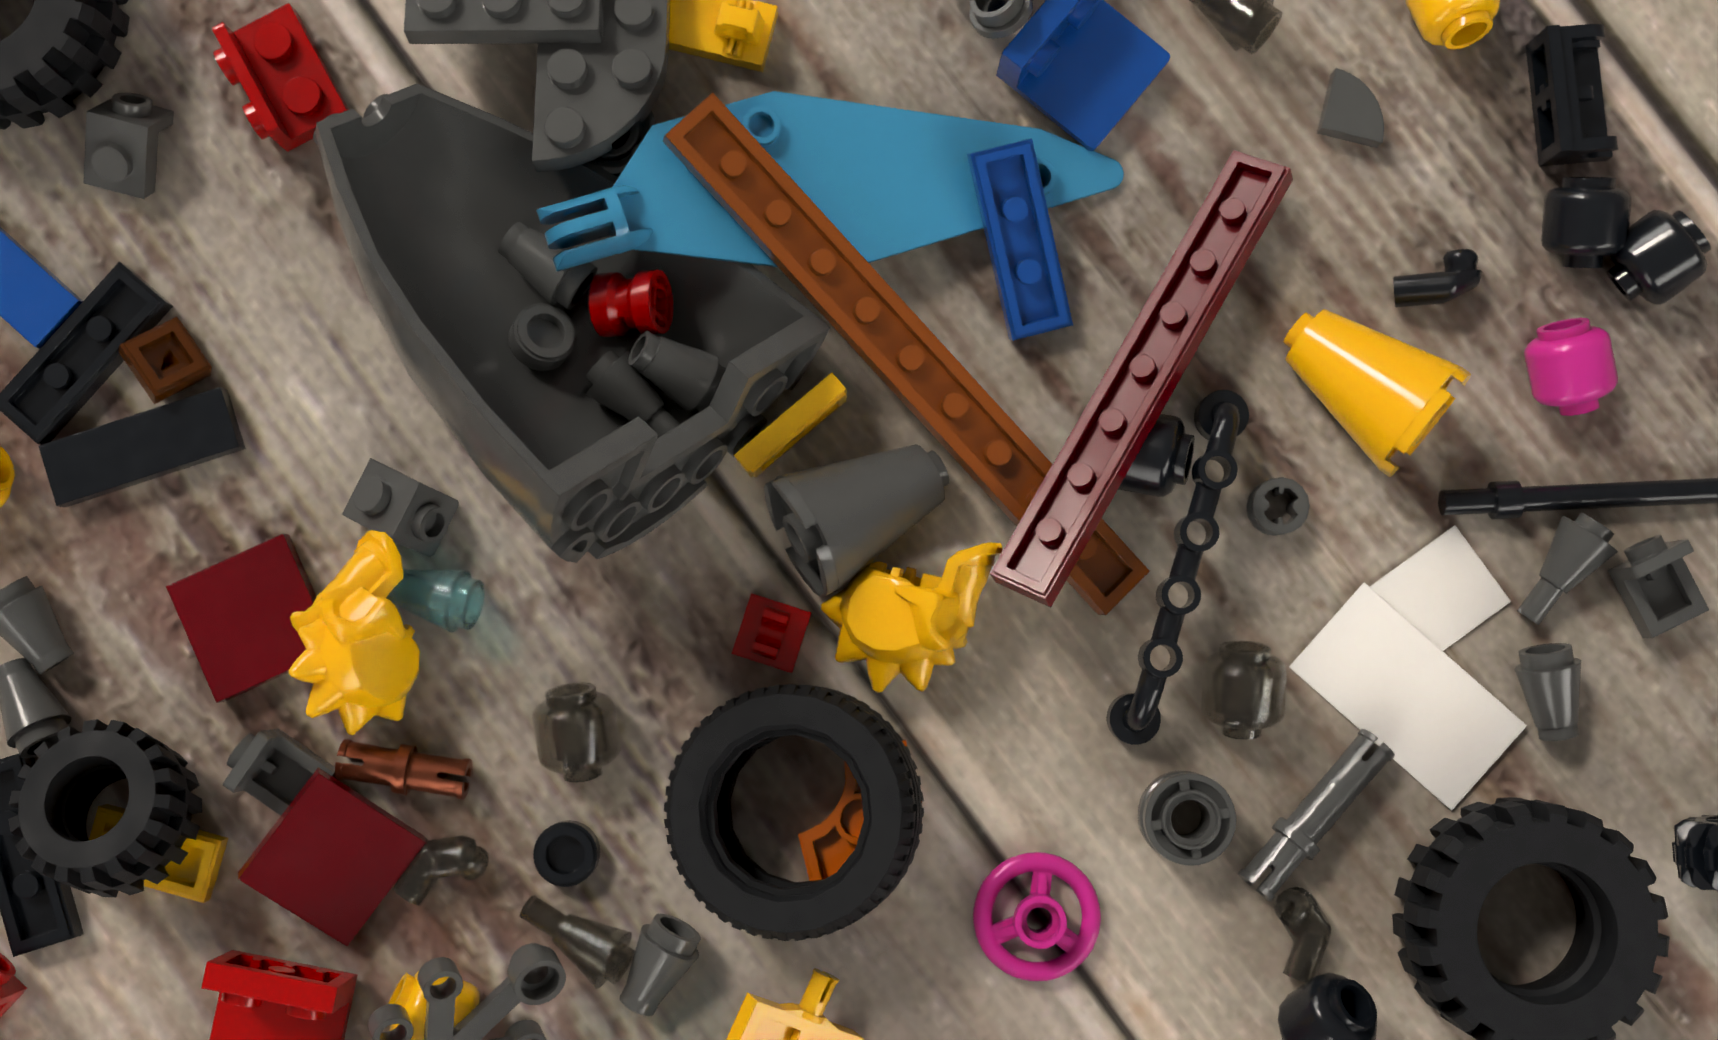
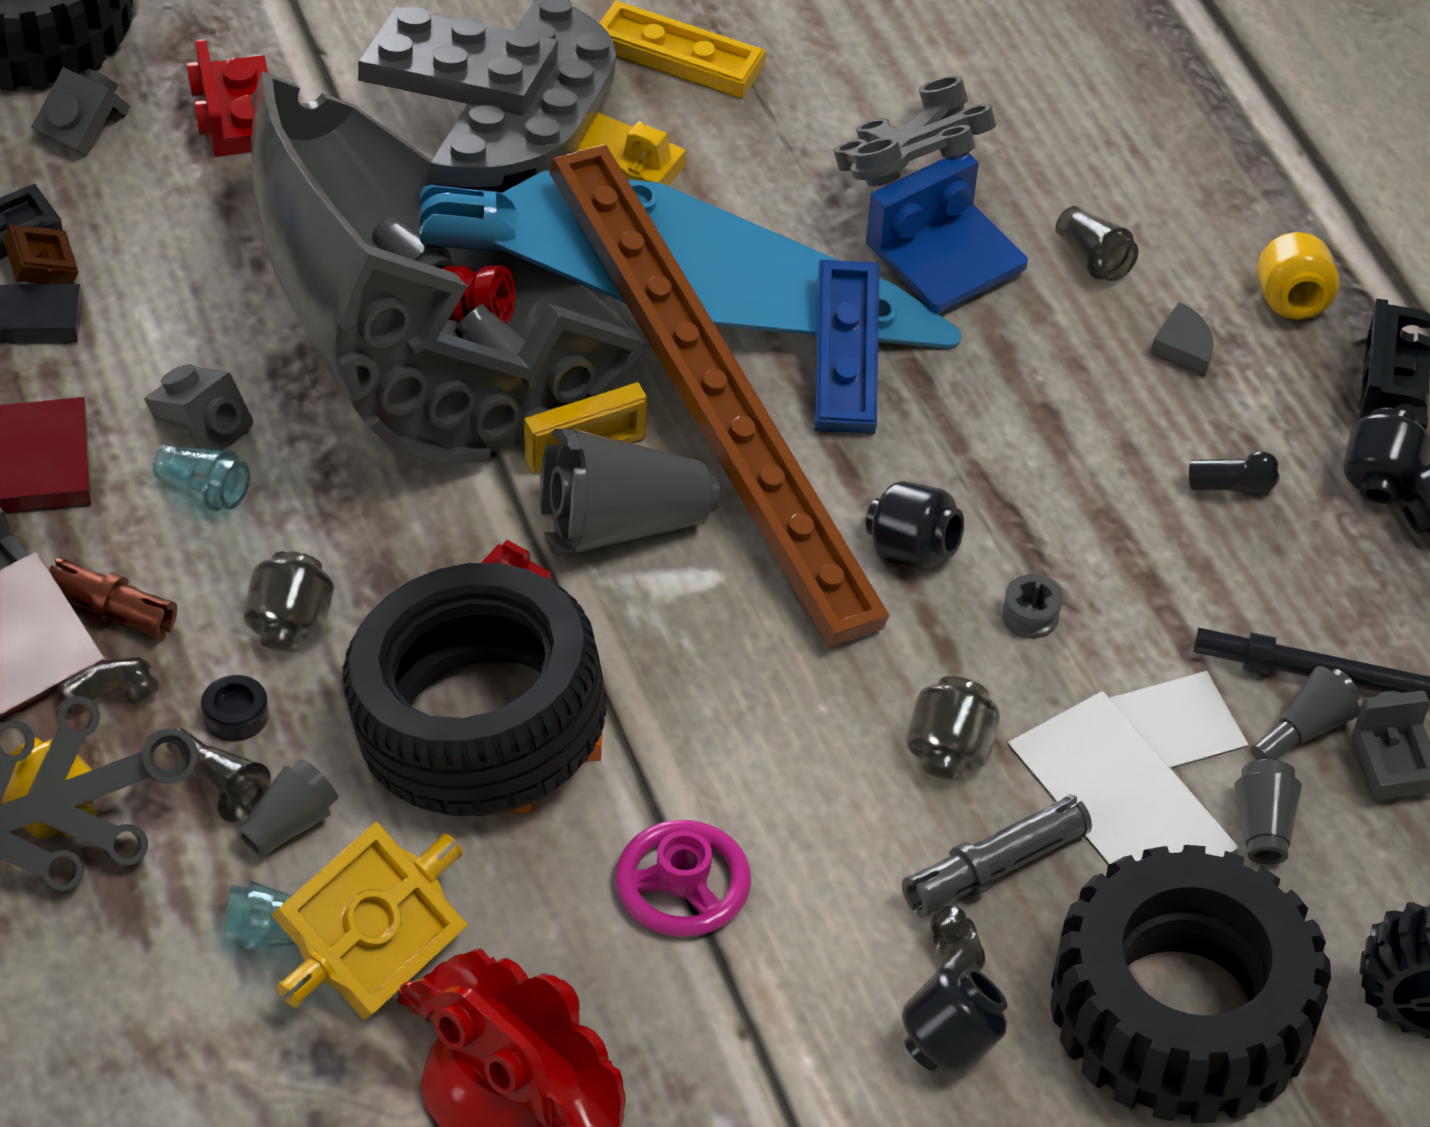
camera: 15 degrees right, 35 degrees down
yellow head [288,530,420,735] -> none
yellow head [821,542,1002,693] -> none
tile [990,150,1293,608] -> none
black bar [1106,390,1249,745] -> none
dark grey wheel [1138,771,1236,866] -> none
yellow cone [1283,309,1471,477] -> none
dark pink head [1524,318,1618,416] -> none

